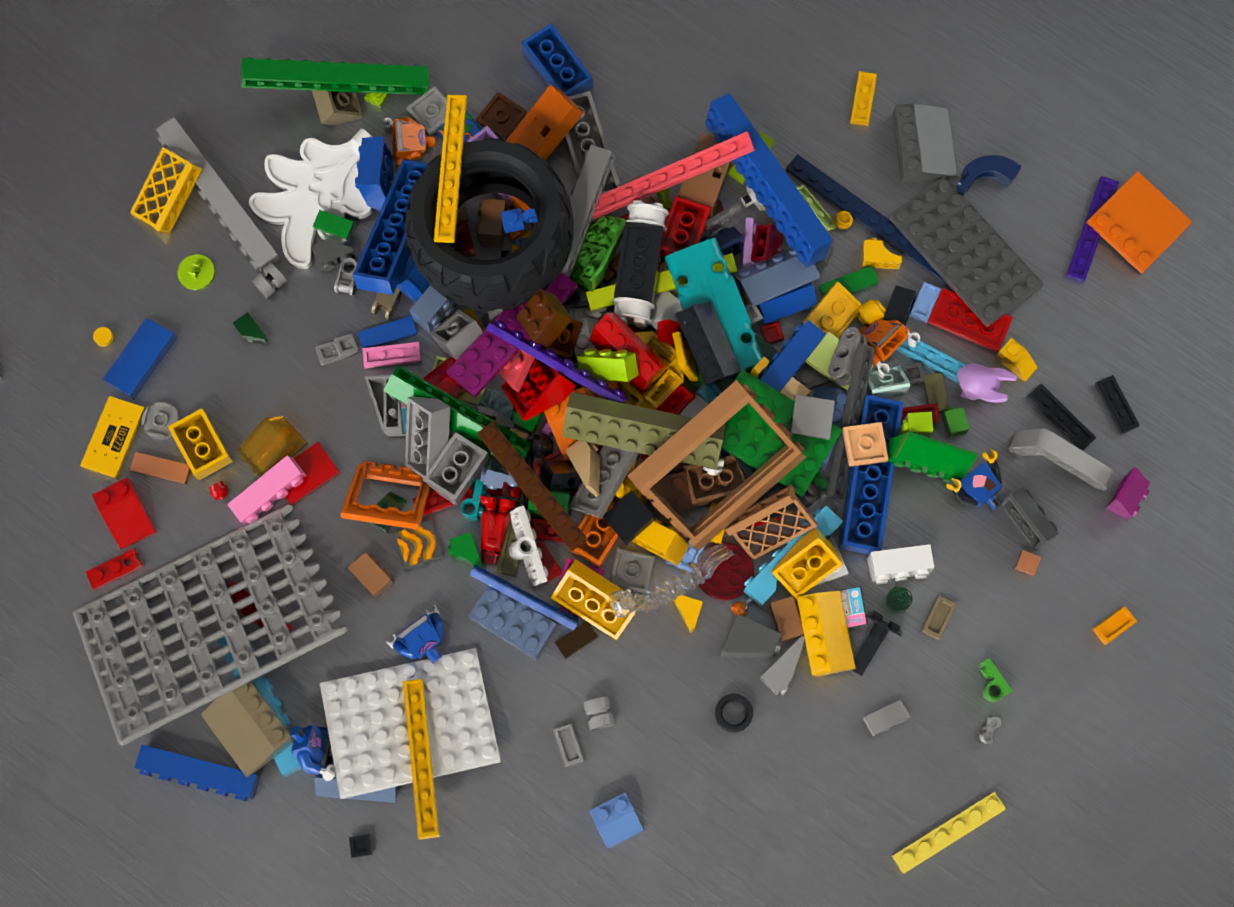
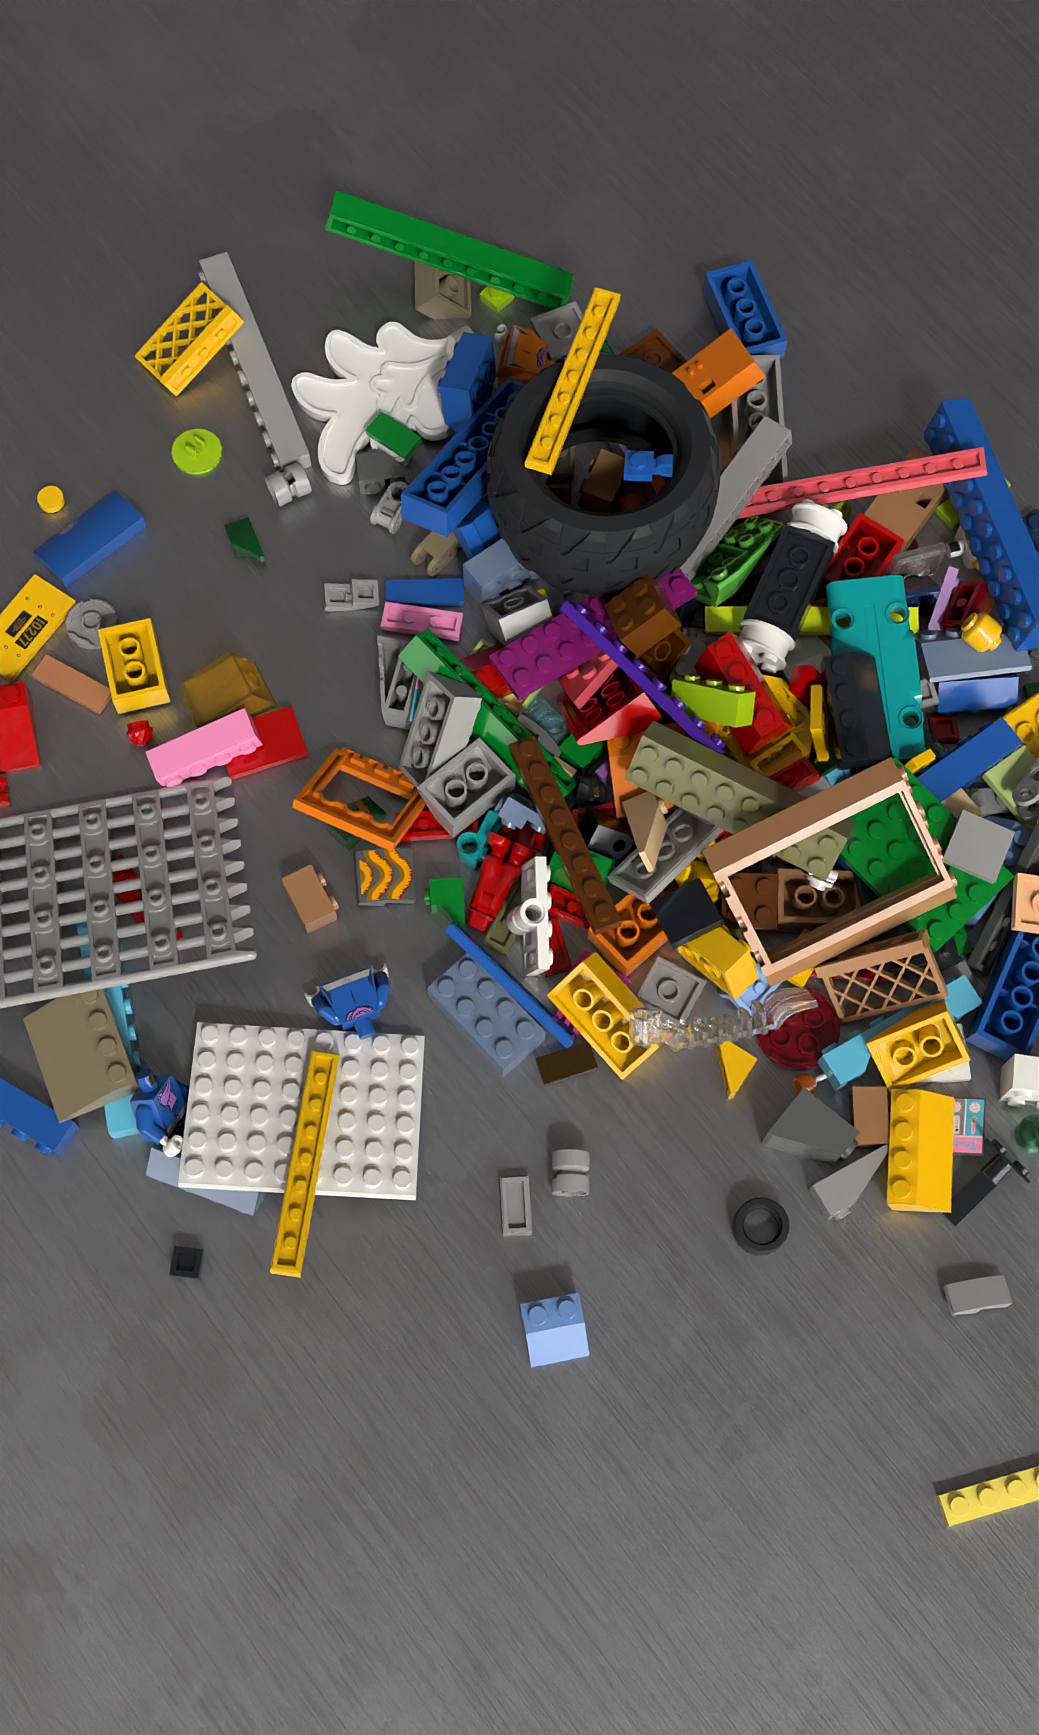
camera: 10 degrees right, 5 degrees down
none -> yellow head [961,612,1002,652]

